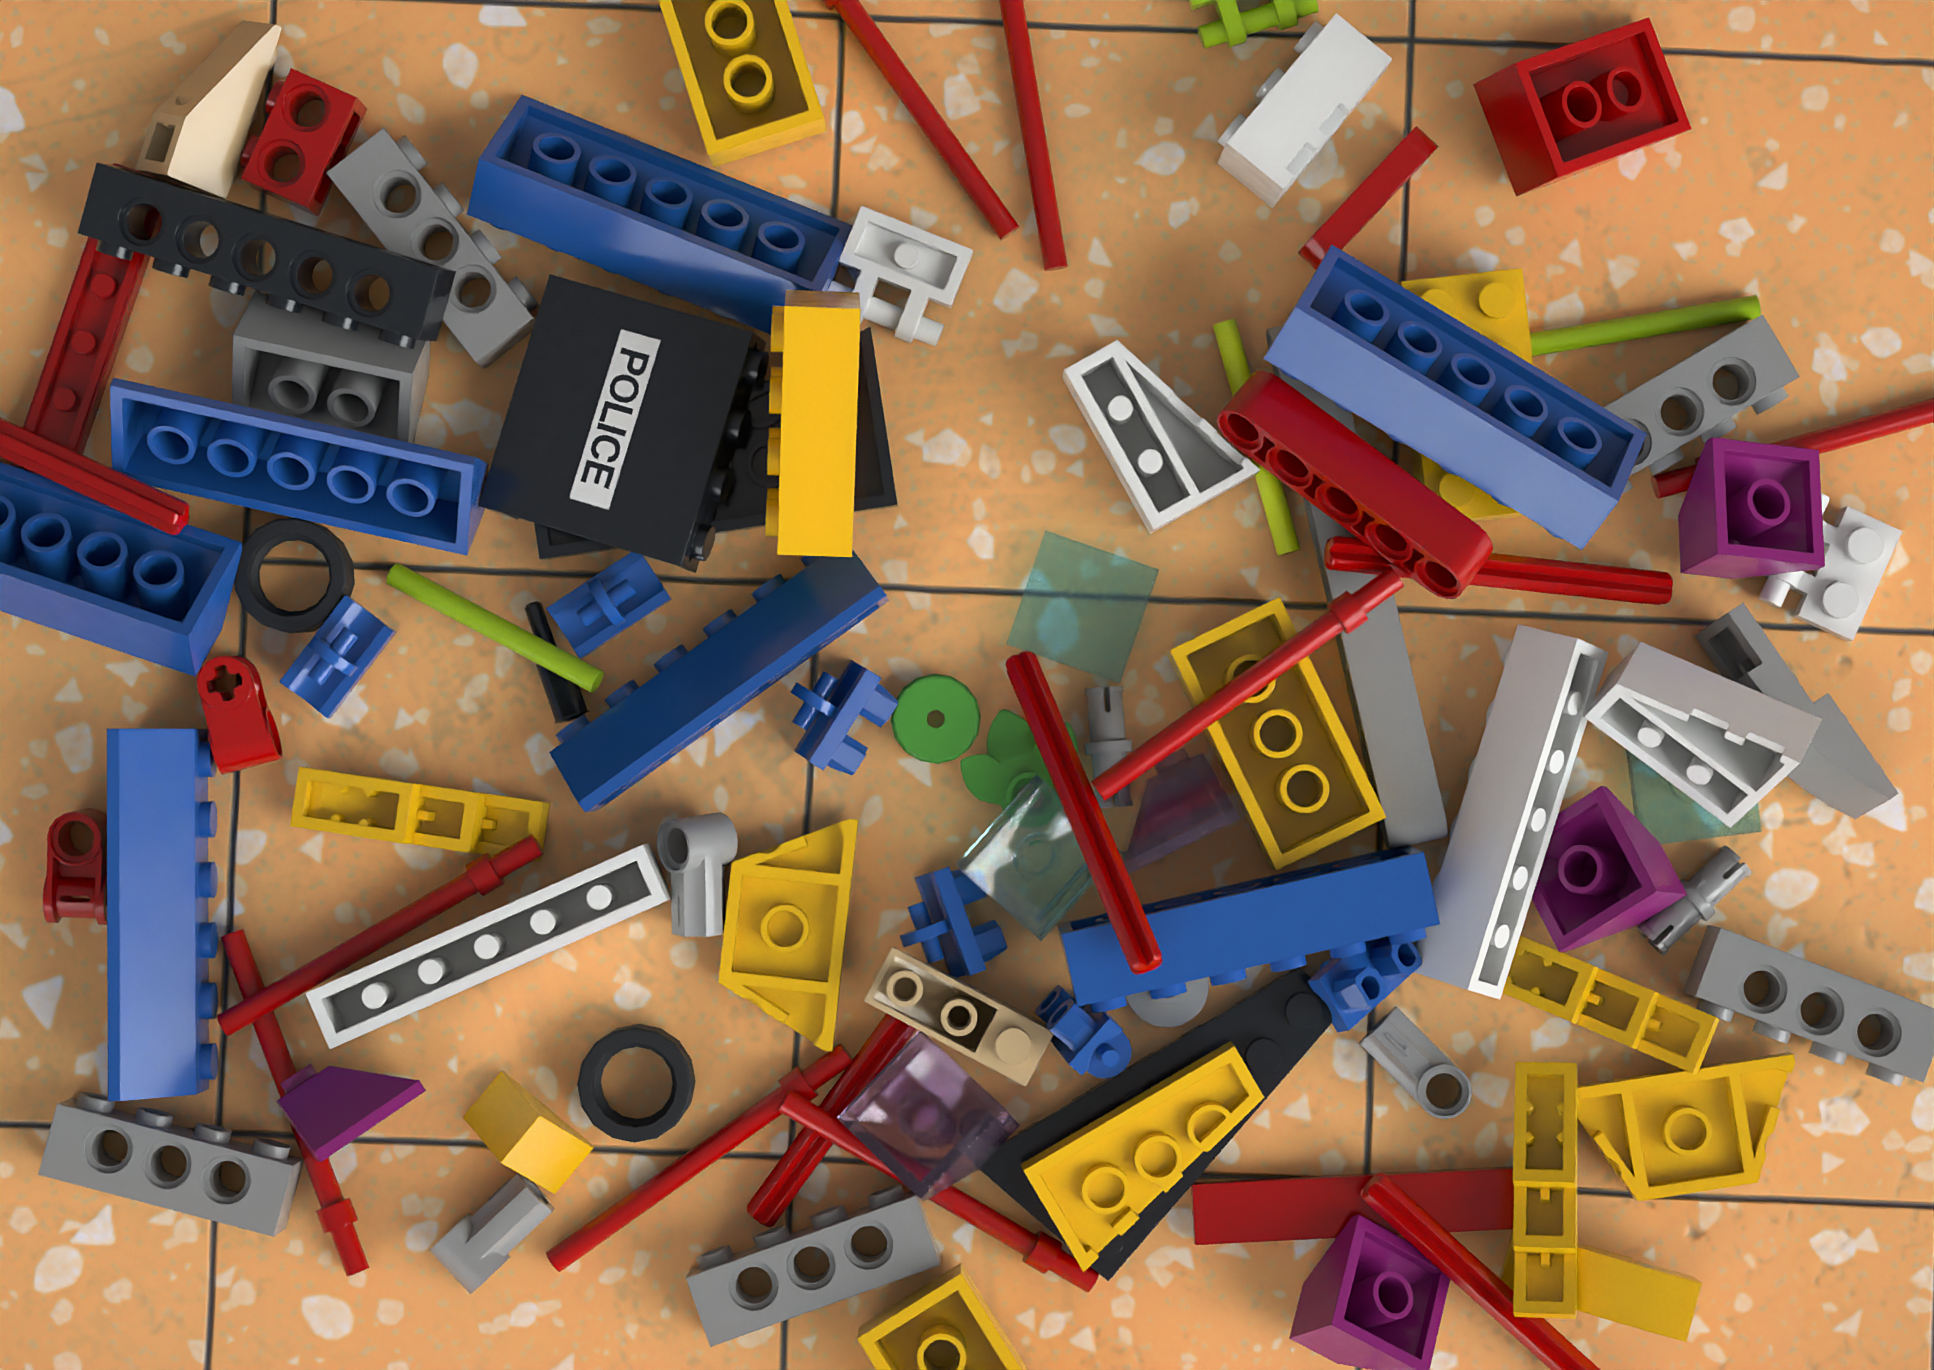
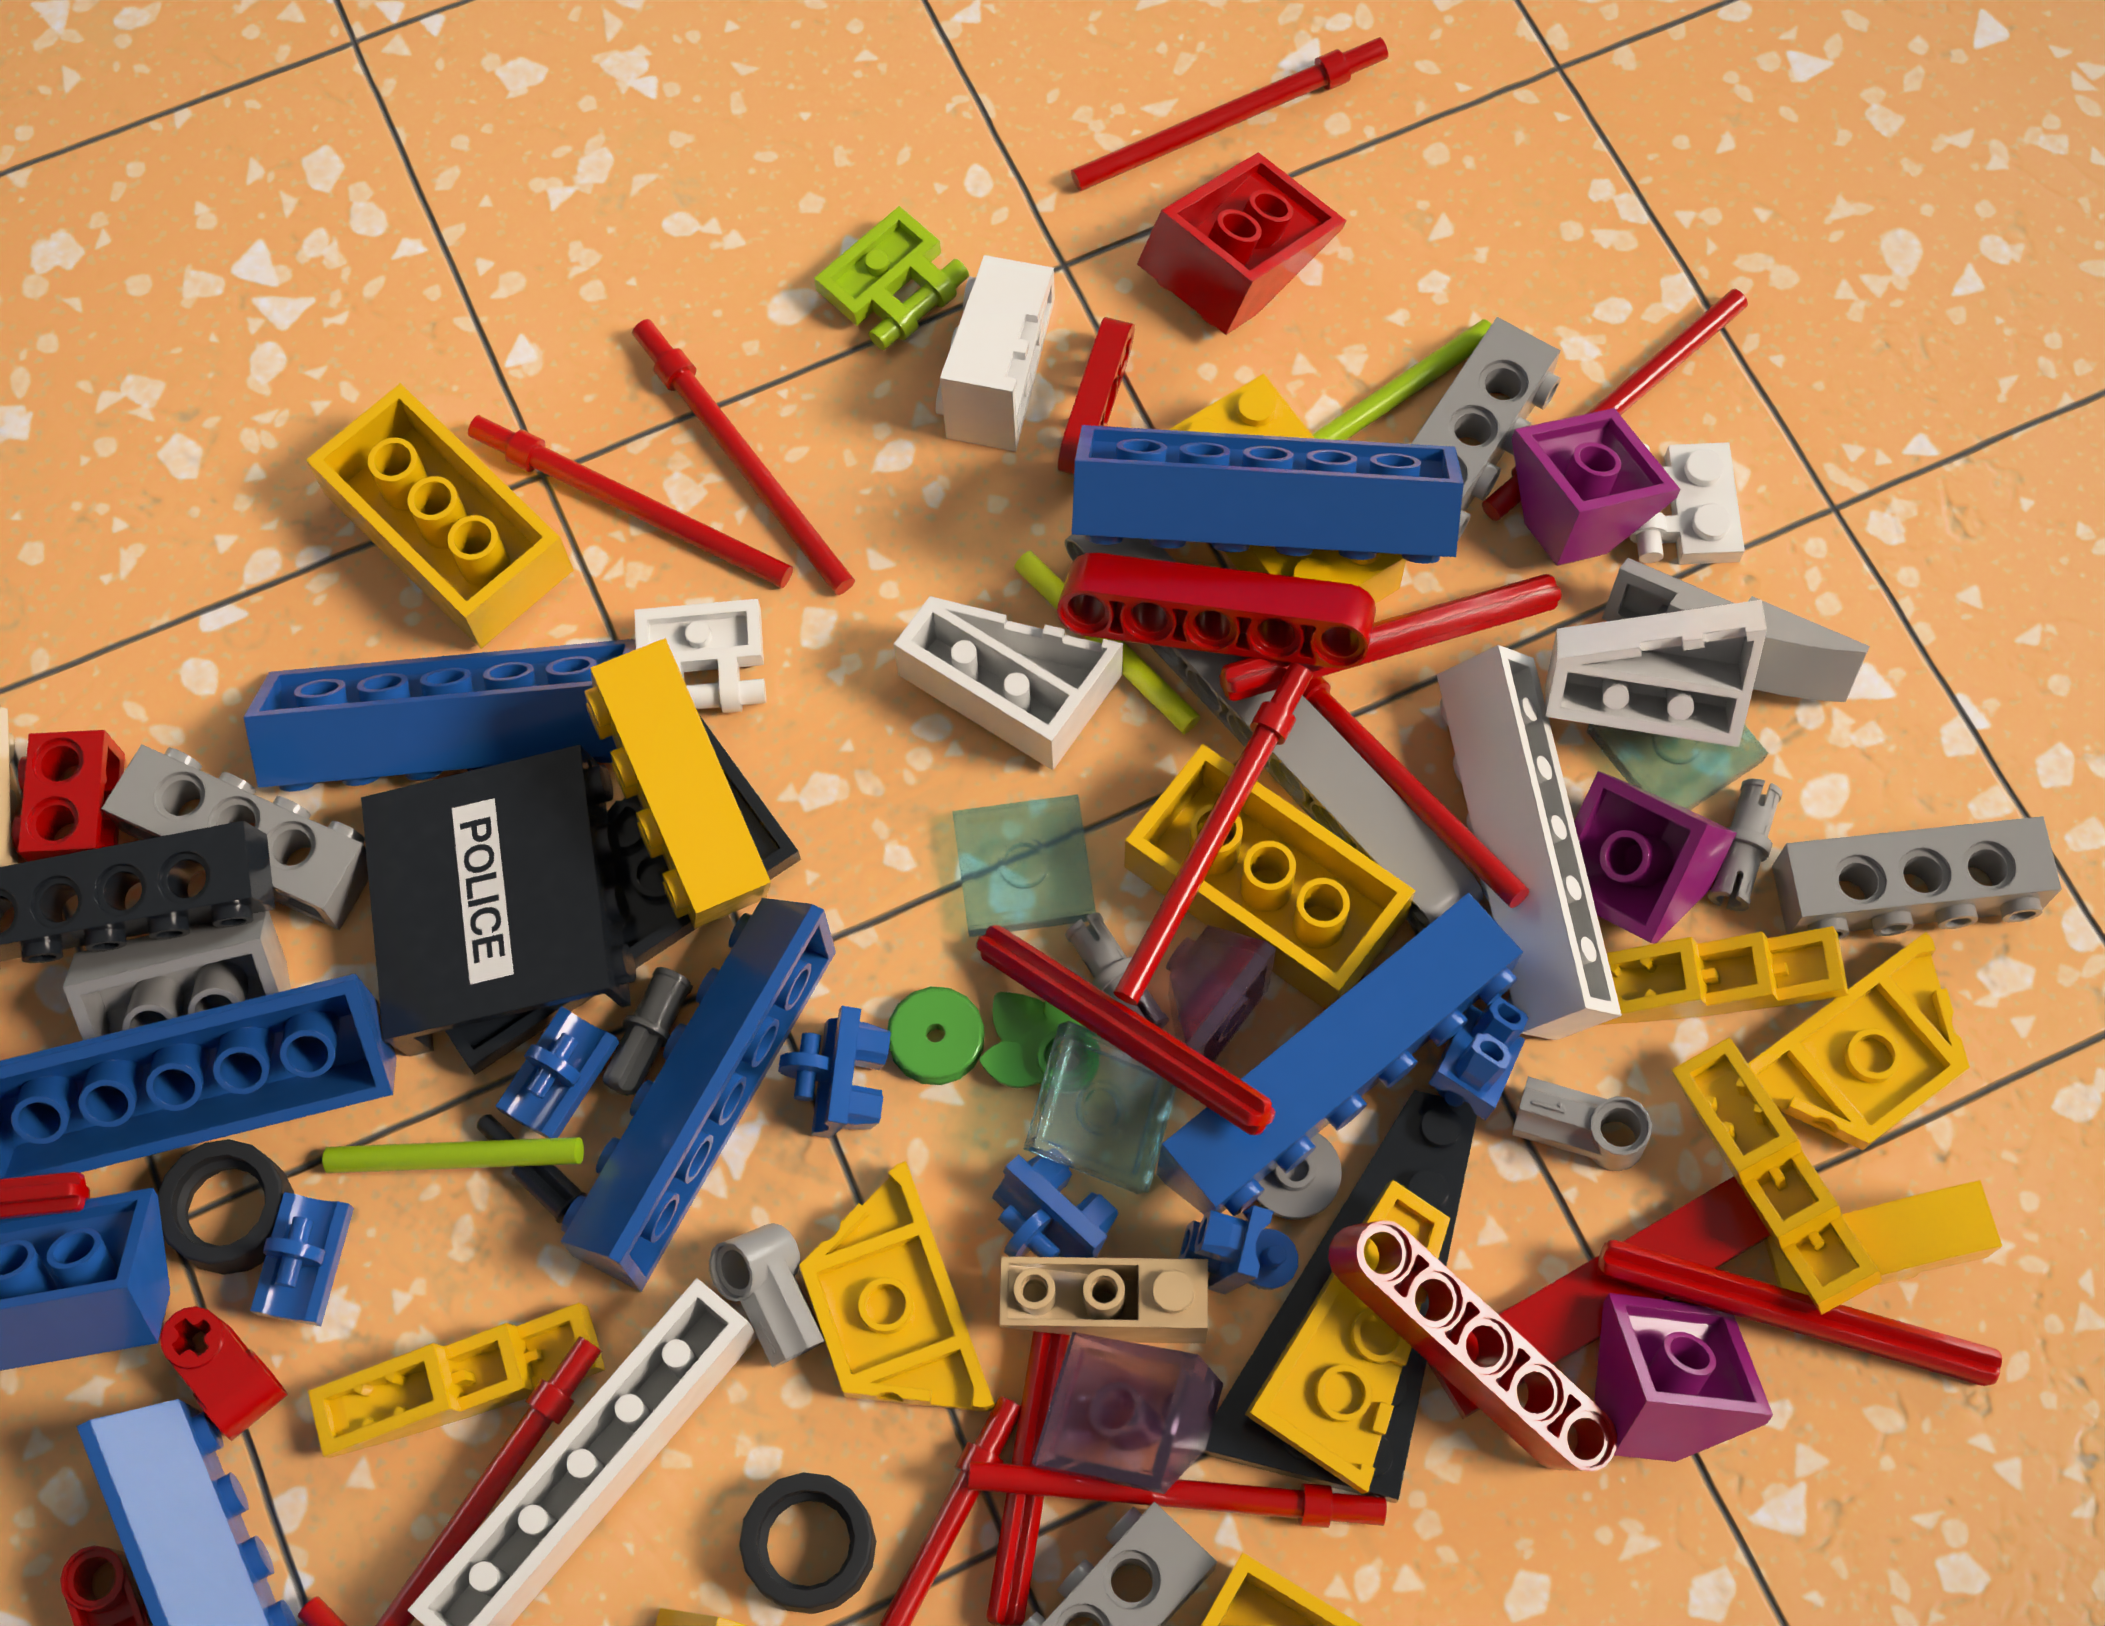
camera: 20 degrees left, 20 degrees down
none -> dark grey axle [603,967,693,1096]
none -> red bar [1303,677,1529,908]
none -> red beam [1328,1220,1617,1471]

